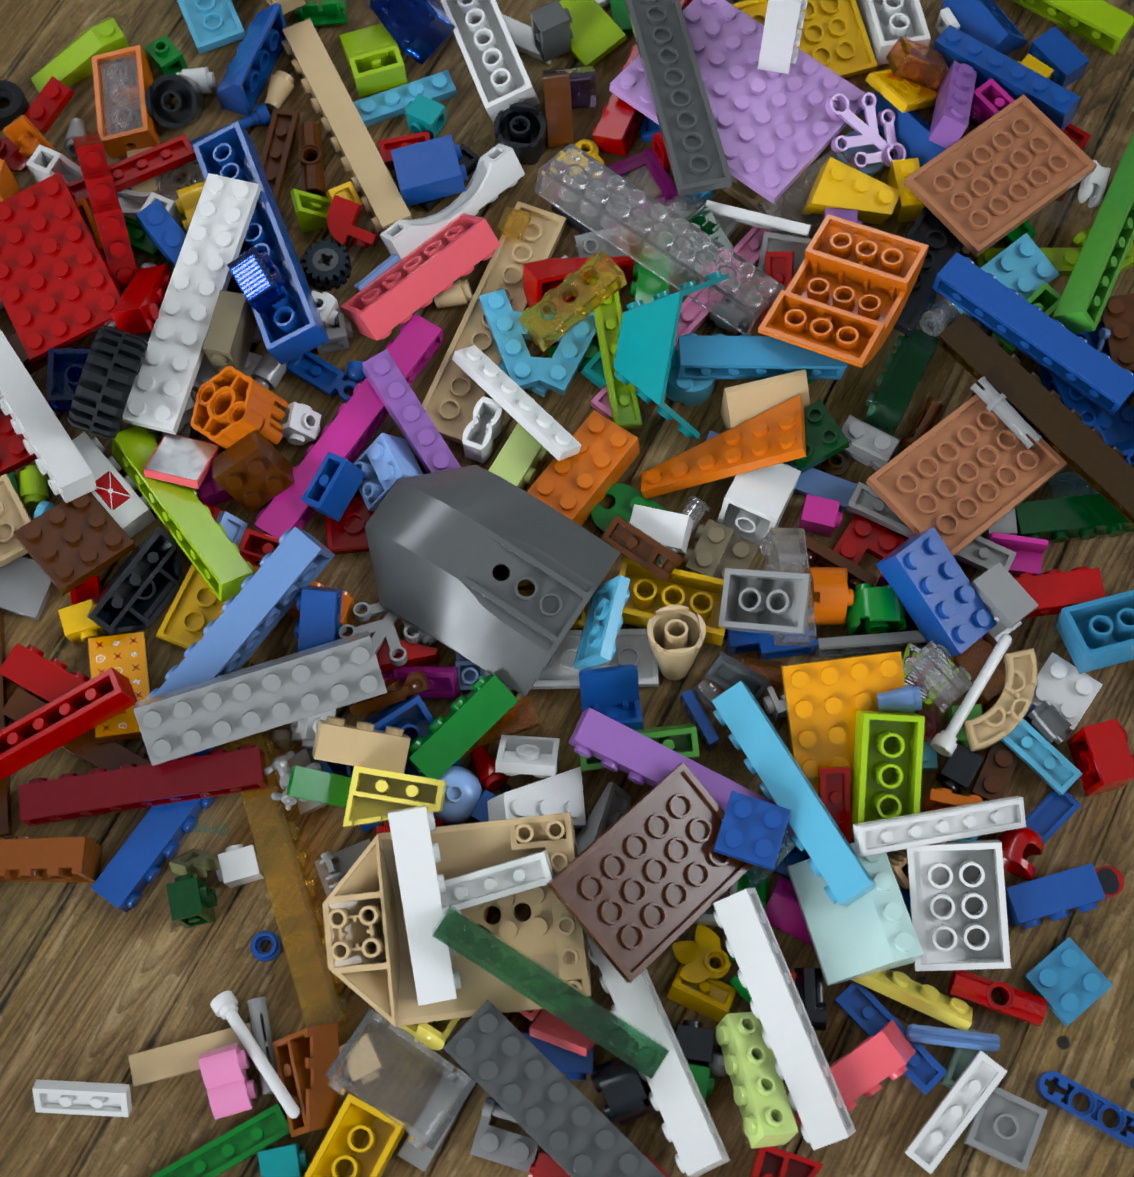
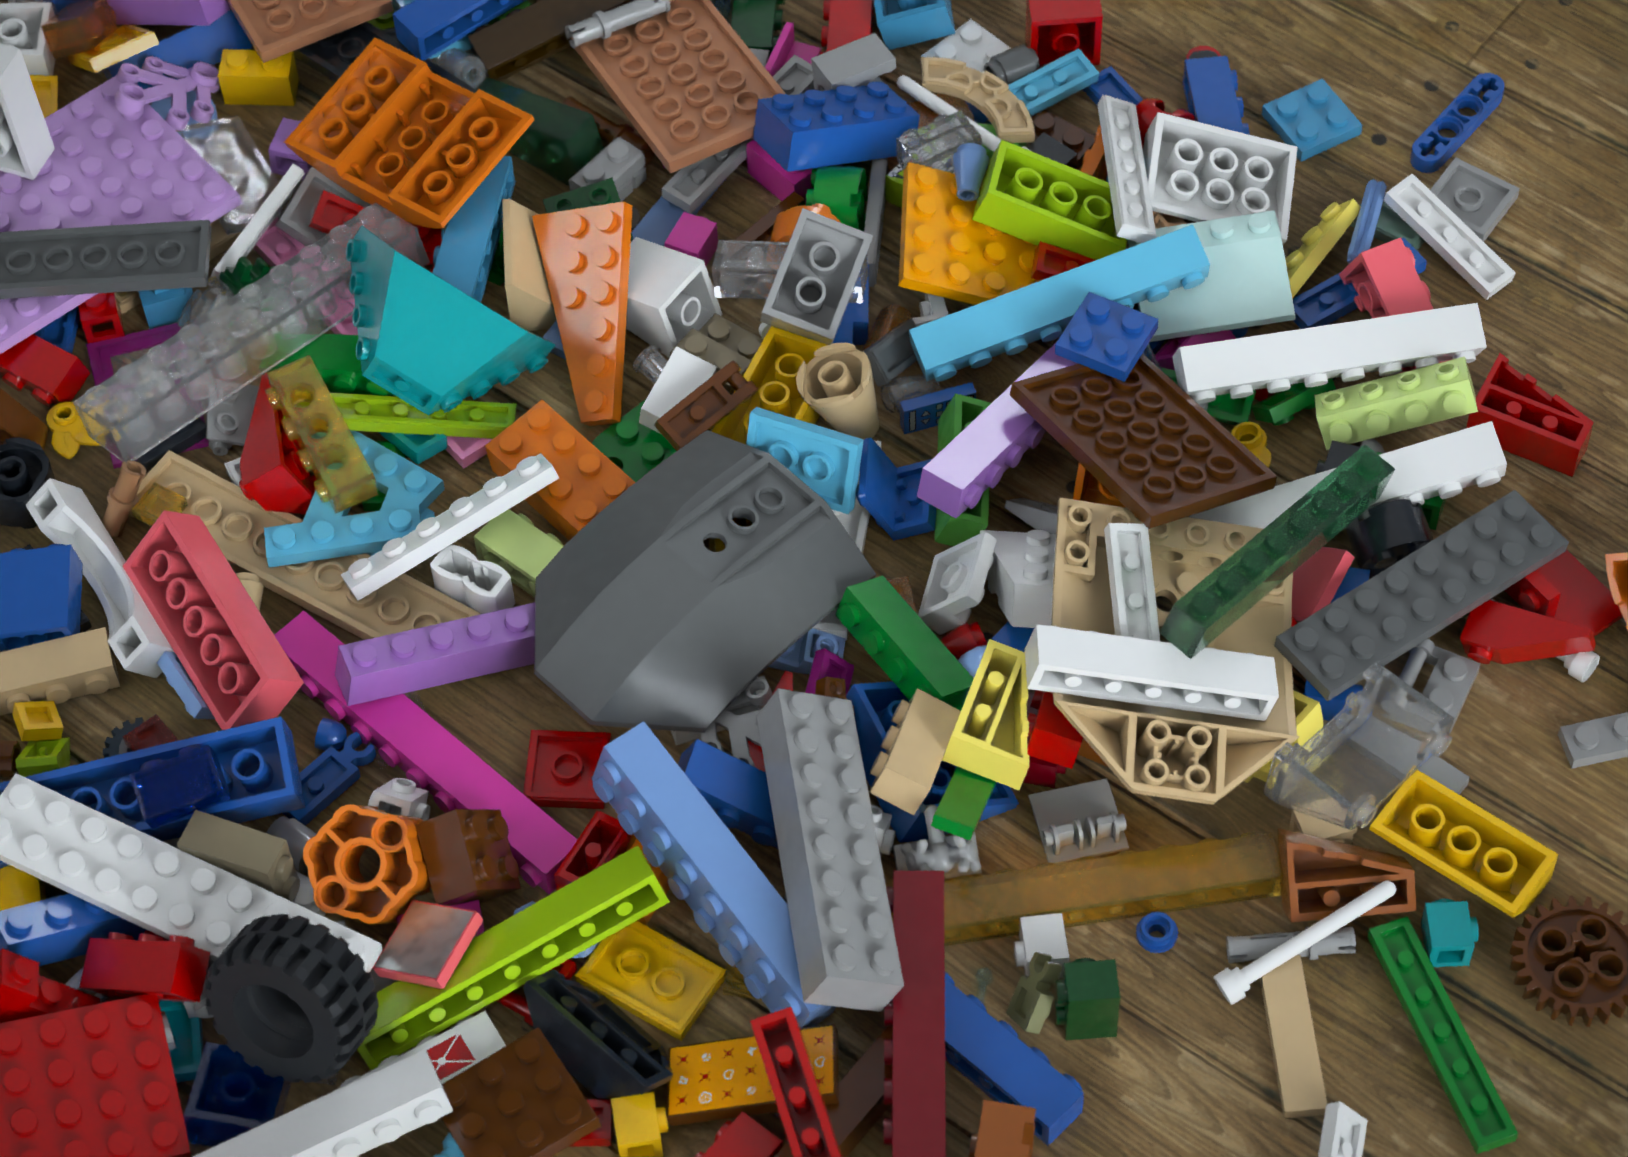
camera: 80 degrees left, 15 degrees down
bright pink brick [198,1042,258,1119] -> none
blue brick [301,451,366,522] -> none
red brick [327,194,379,249] -> none
light blue slope [353,433,423,511] -> none
yellow slope [667,964,737,1023] -> none
yellow wedge [801,157,901,225] -> none
red plate [833,514,906,565] -> none
red piece [948,970,1047,1026] -> none
none -> medium nougat pin [101,460,146,537]
none -> clear red tile [123,714,179,751]

